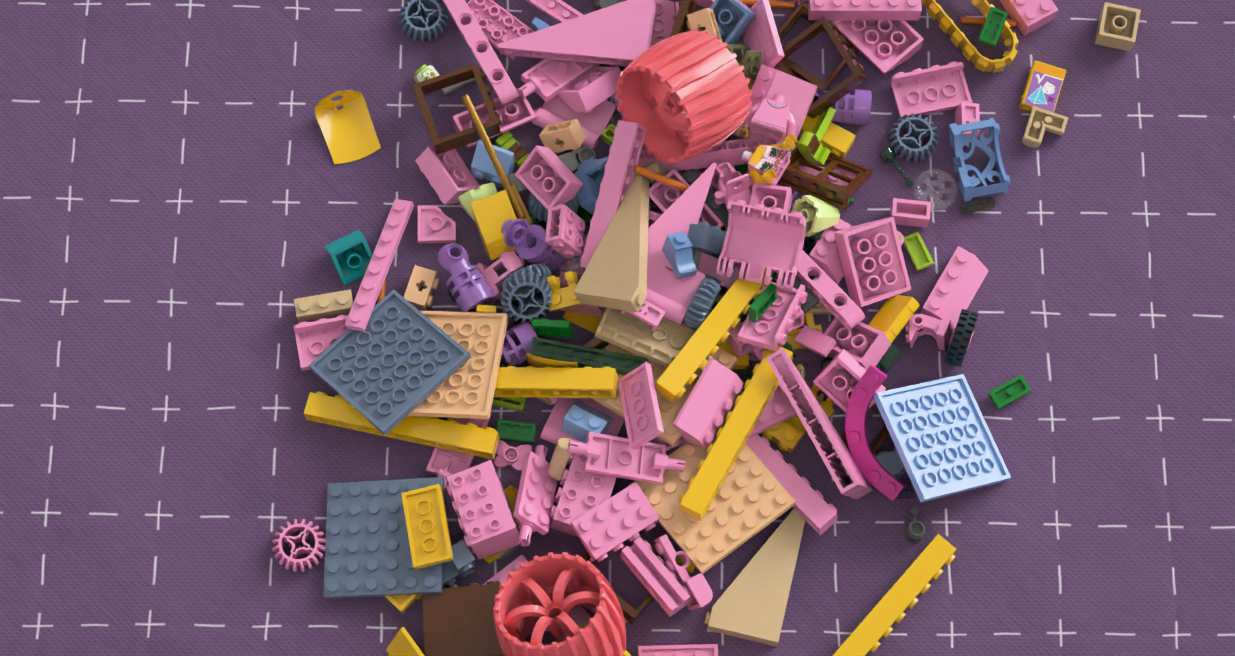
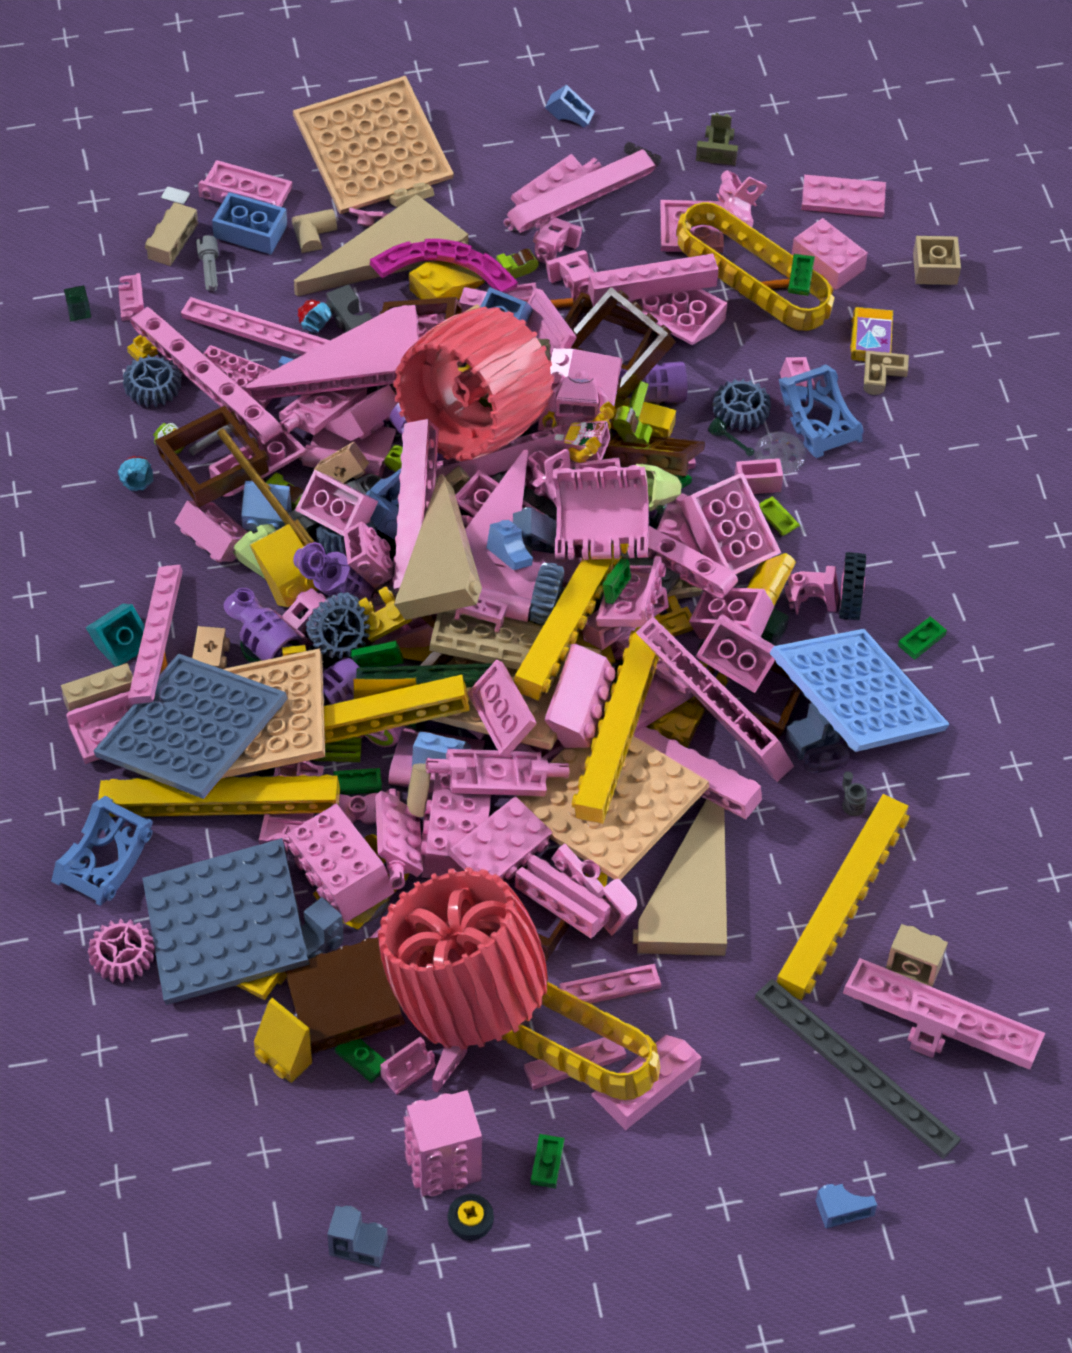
camera: 10 degrees left, 15 degrees down
yellow piece [314,90,381,164] -> none
yellow plate [401,484,454,570] -> none
bright pink plate [418,205,456,244] -> none
orange bar [633,165,688,192] -> none
bright pink tile [794,325,837,357] -> none
dark pink plate [845,364,905,501] -> none
bright pink bracket [890,61,972,119] -> none
bright pink slope [920,246,988,333] -> none
clear smoke axle [958,197,995,215] -> none
none -> medium blue fence [51,796,153,906]
none -> medium azure piece [118,456,154,491]

